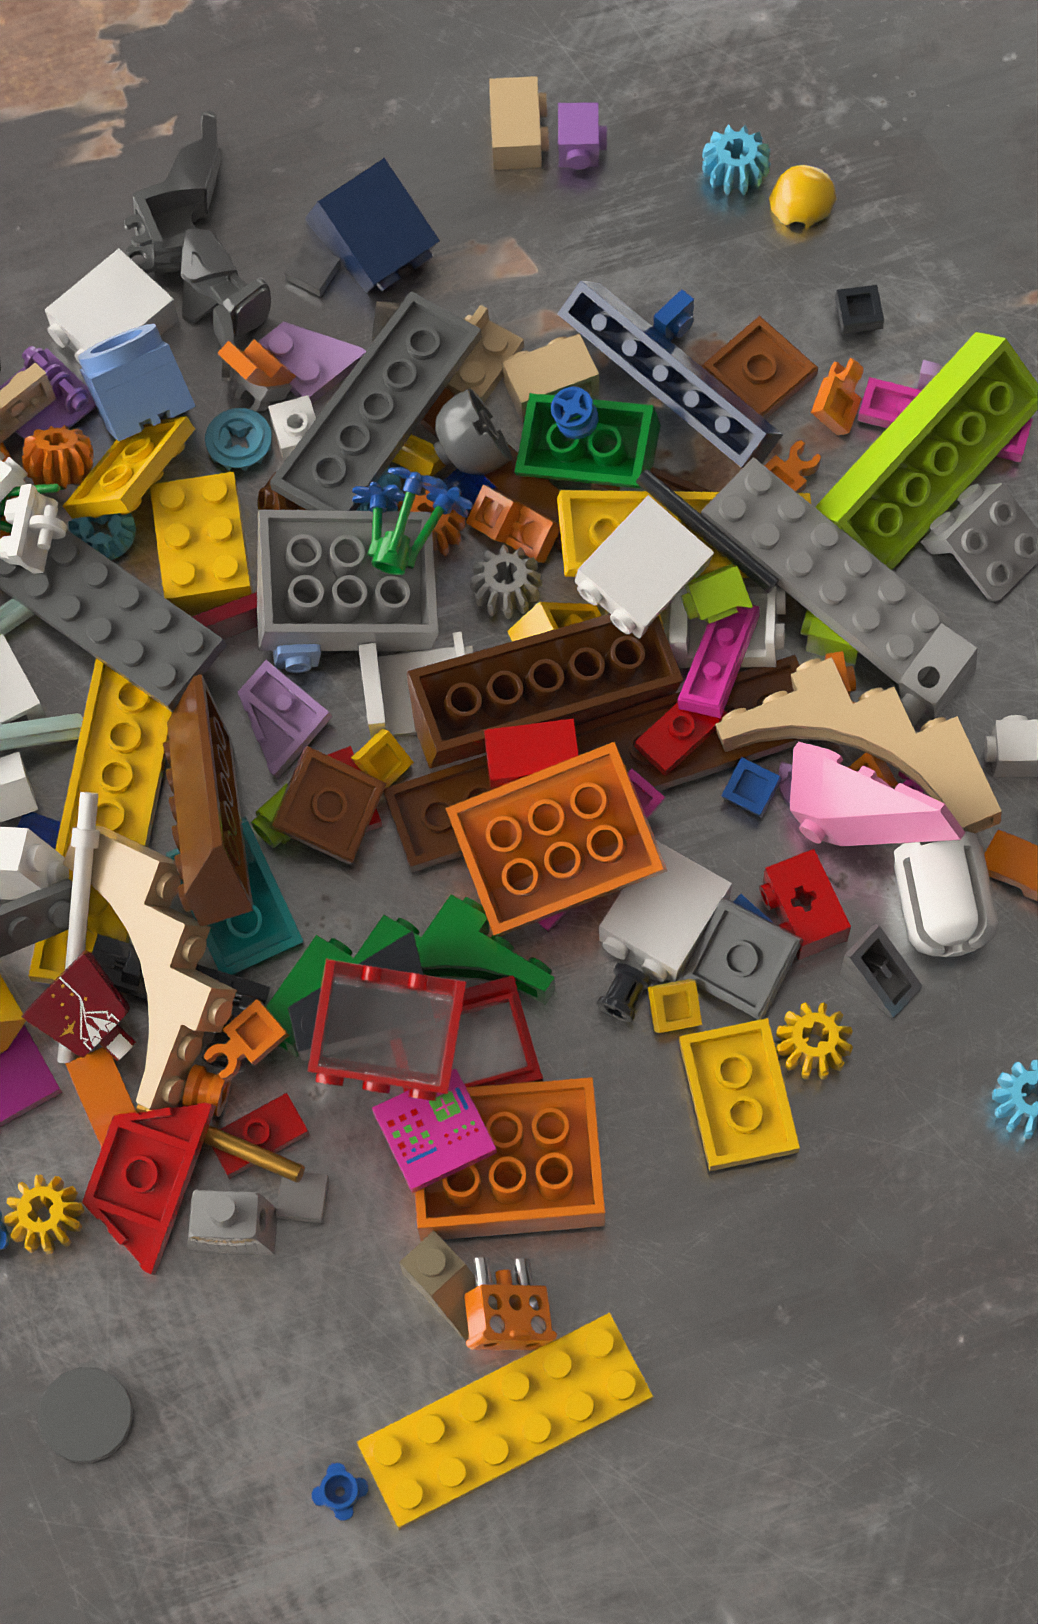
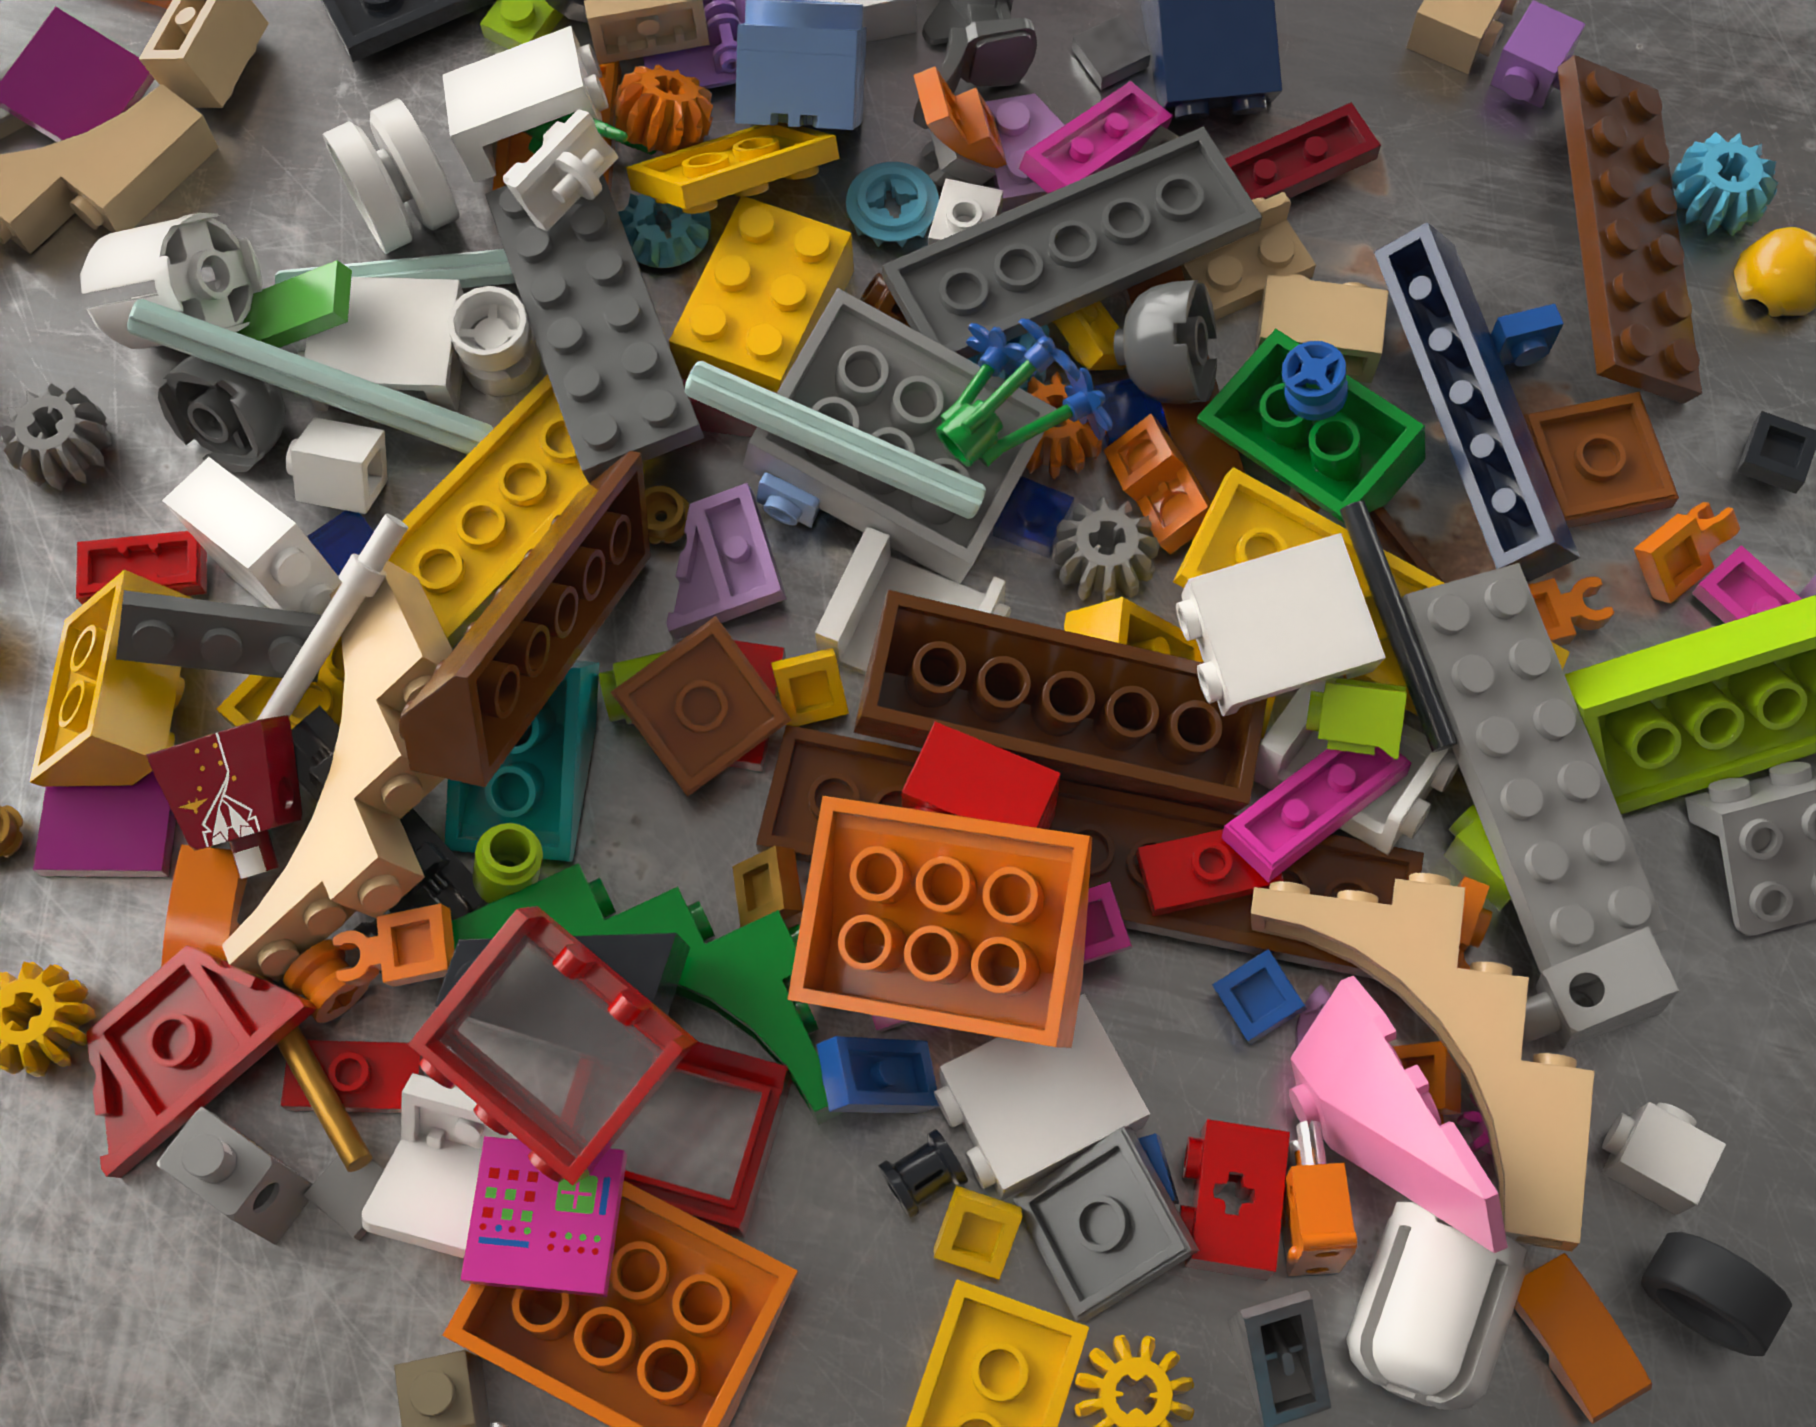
camera: 30 degrees right, 0 degrees up
none -> white bracket [362,1073,517,1258]
none -> white wheel [447,286,541,397]
none -> lime brick [472,823,543,904]
none -> pearl gold plate [645,486,690,544]
none -> light aqua axle [685,361,986,519]
none -> pearl gold plate [732,846,803,927]
none -> blue plate [817,1036,939,1113]
none -> clear blue plate [993,476,1075,558]
none -> dark pink plate [1019,81,1173,194]
none -> dark red plate [1225,102,1381,200]
none -> orange piece [1281,1120,1357,1277]
none -> reddish brown plate [1557,55,1703,404]

